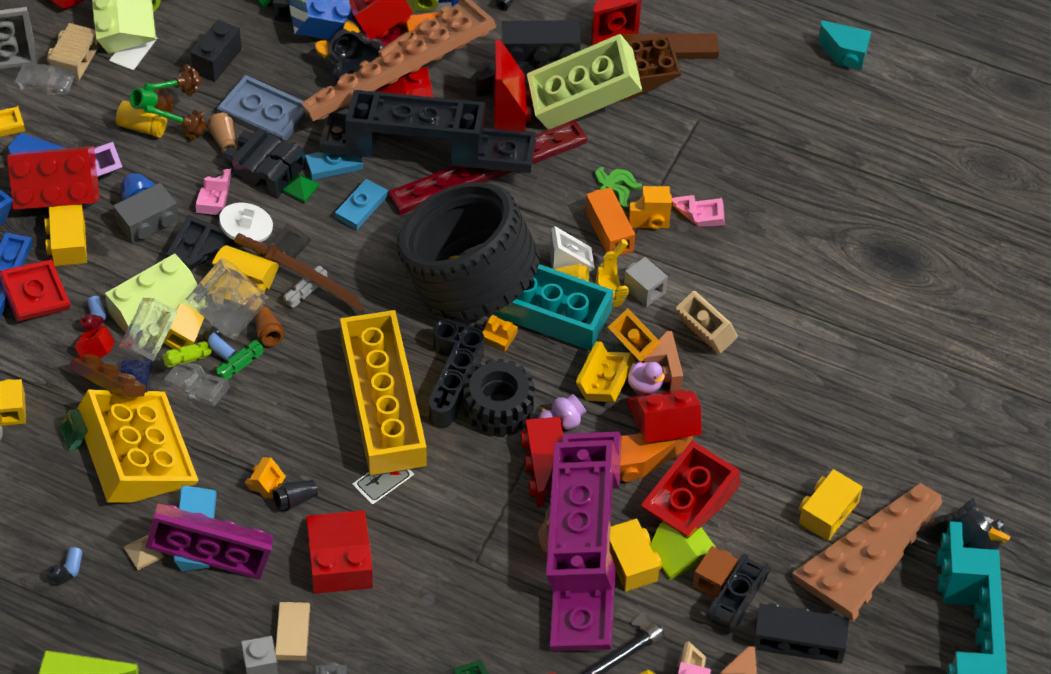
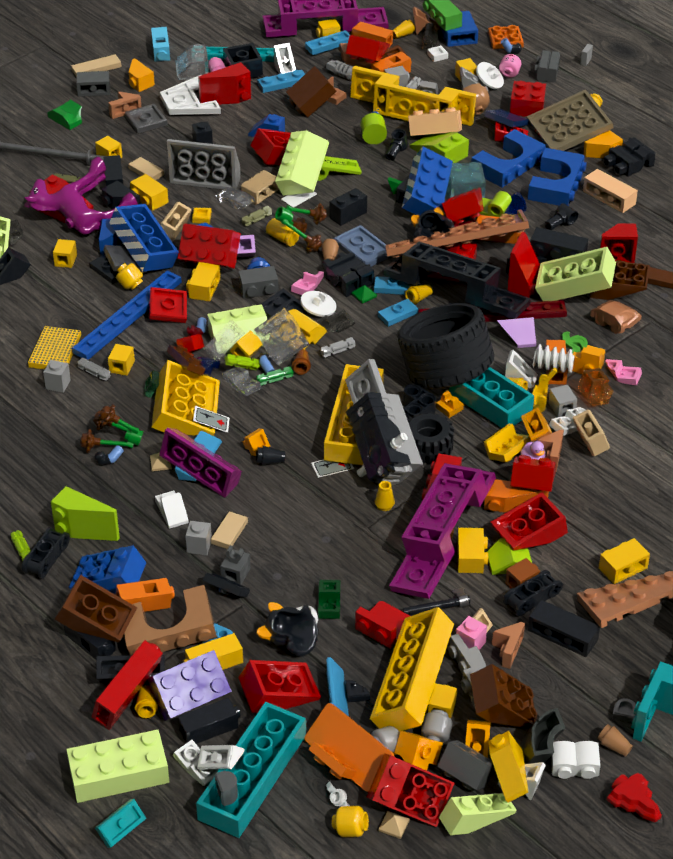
camera: 25 degrees right, 10 degrees down
reddish brown sword [234,233,364,312] -> none
red slope [306,510,373,594] -> none
lavender animal [538,394,587,430] -> none
none -> plant [80,404,144,453]
none -> white slope [155,490,189,529]
none -> sticker [193,406,230,433]
none -> olive axle [241,206,272,227]
none -> piece [345,359,423,485]
none -> yellow cone [375,481,395,511]
none -> yellow cone [405,285,433,304]
none -> lavender slope [497,317,536,348]
none -> white piece [533,344,575,374]
none -> white slope [549,407,586,436]
none -> clear orange brick [578,368,613,406]
none -> nougat slope [590,300,642,334]

